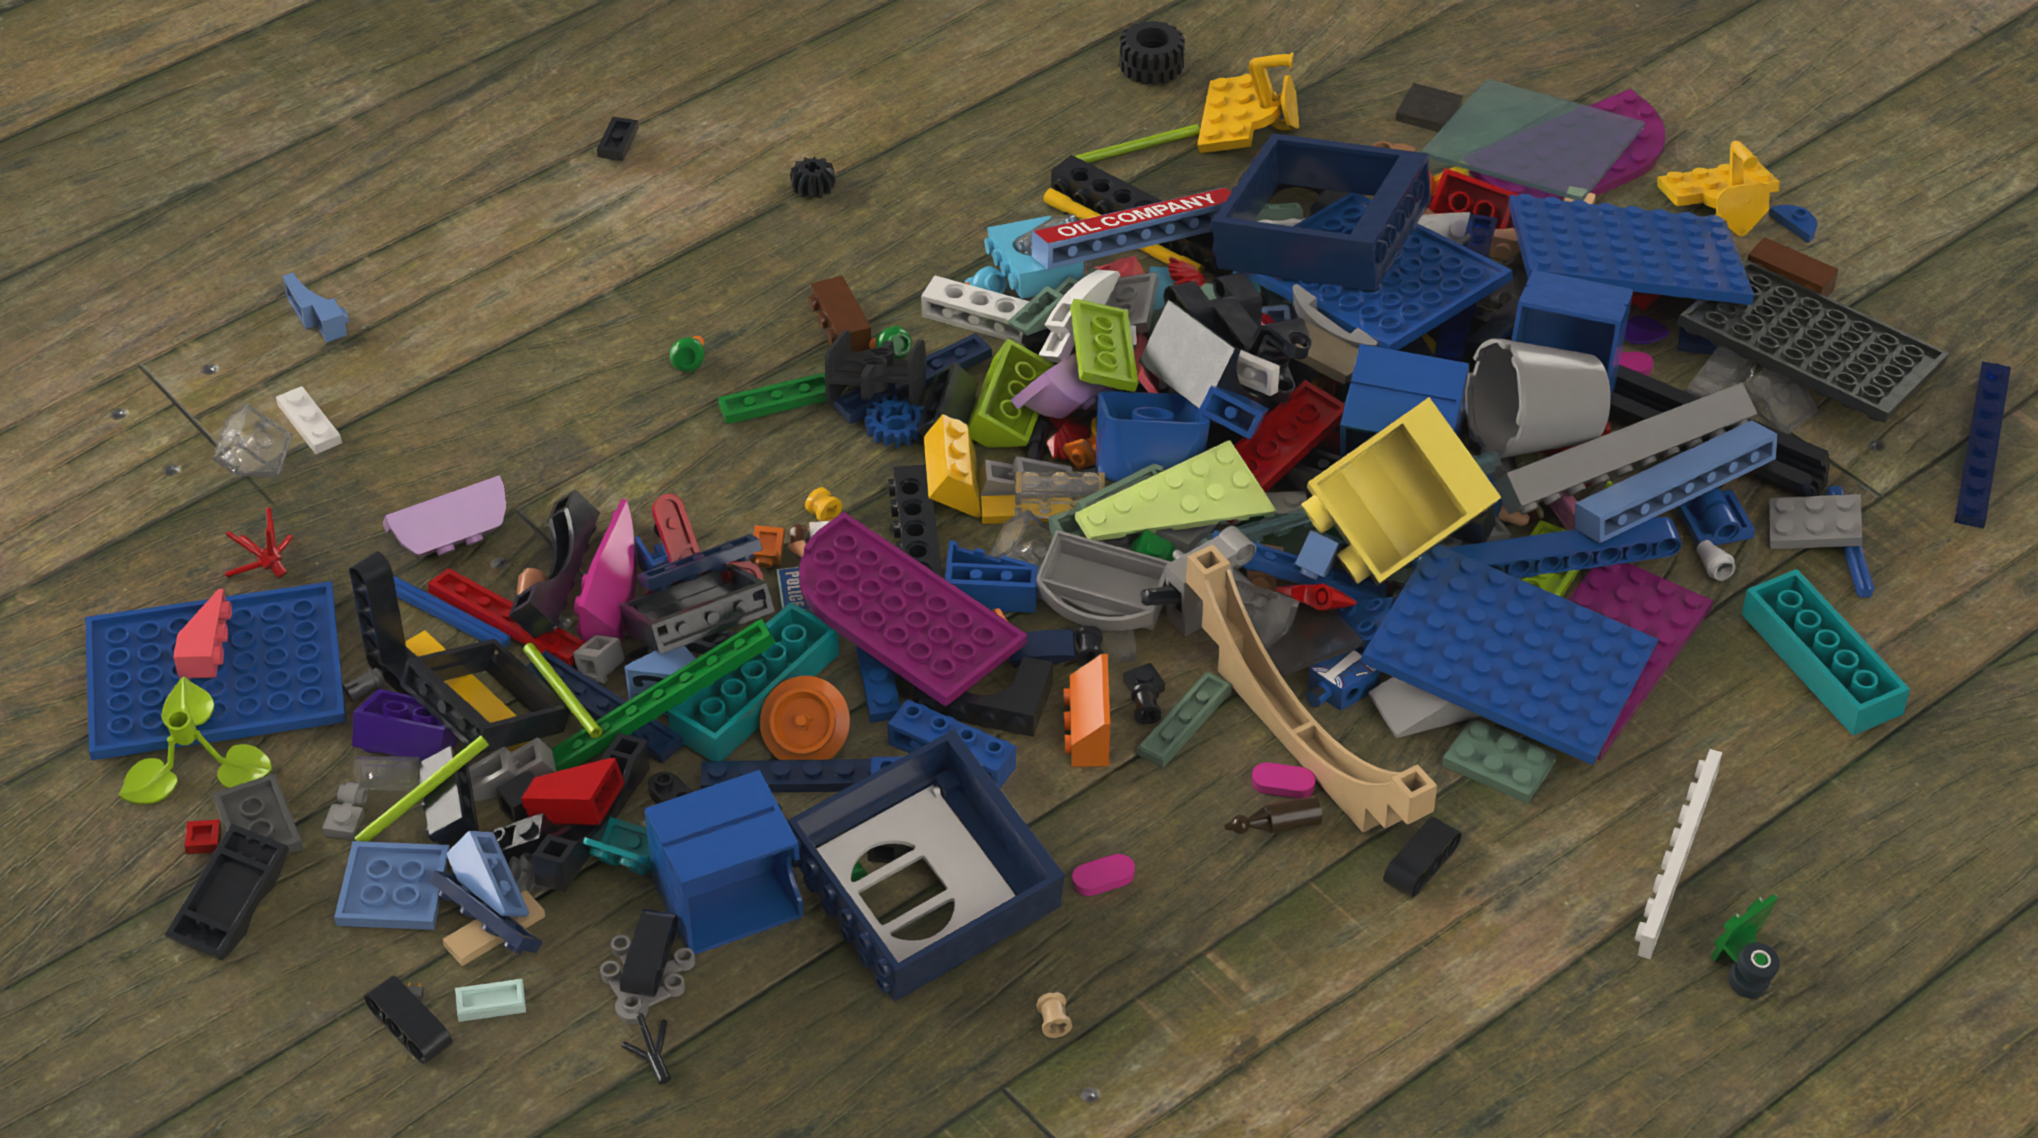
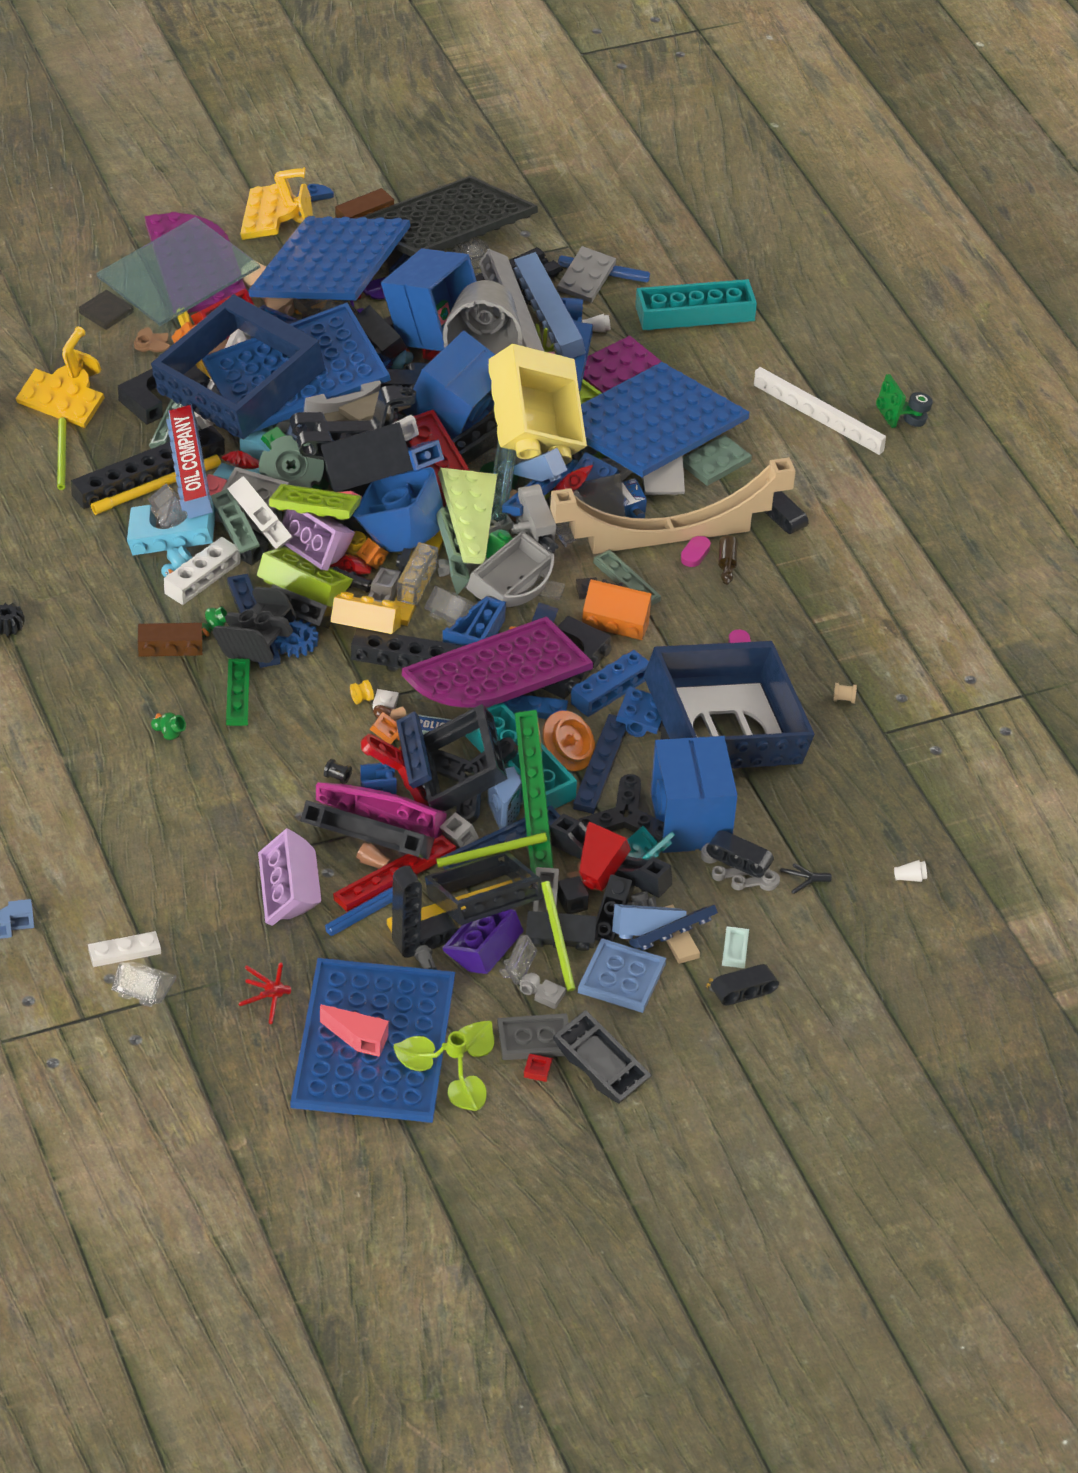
camera: 75 degrees left, 0 degrees up
black bush [1076,626,1104,666] -> none
clear blue plate [1954,361,2011,529] -> none

